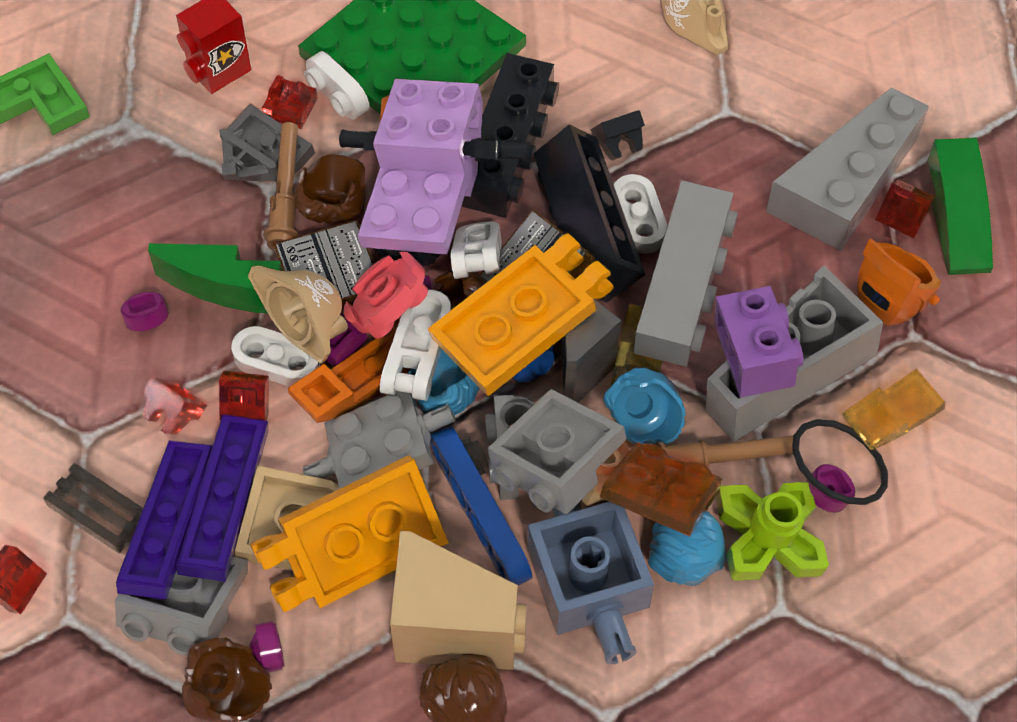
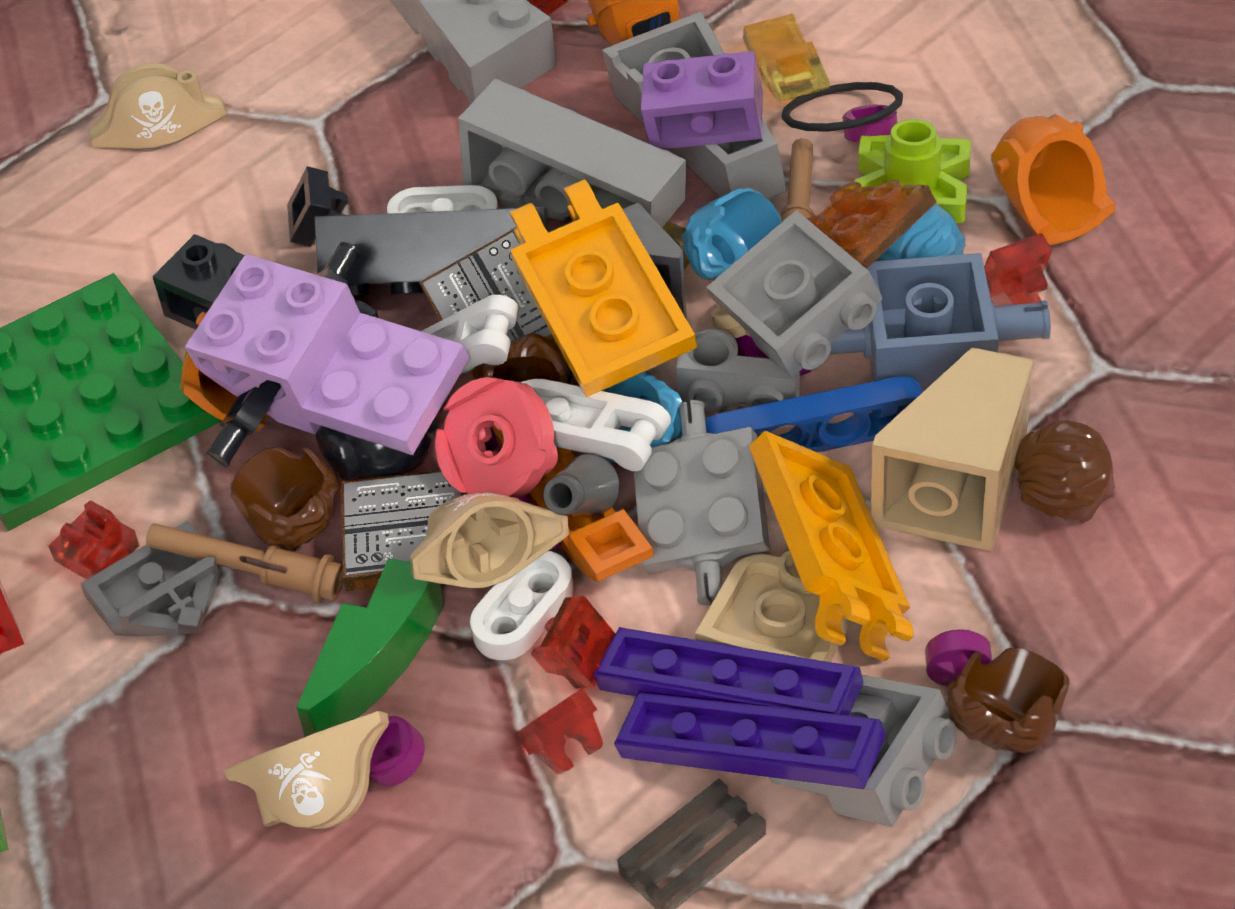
camera: 70 degrees left, 10 degrees down
white plate [304,51,370,119] -> none
none -> tan hat [224,711,389,829]
none -> dark grey cone [543,454,620,516]
none -> clear red tile [984,233,1052,304]
none -> orange helmet [991,114,1115,245]

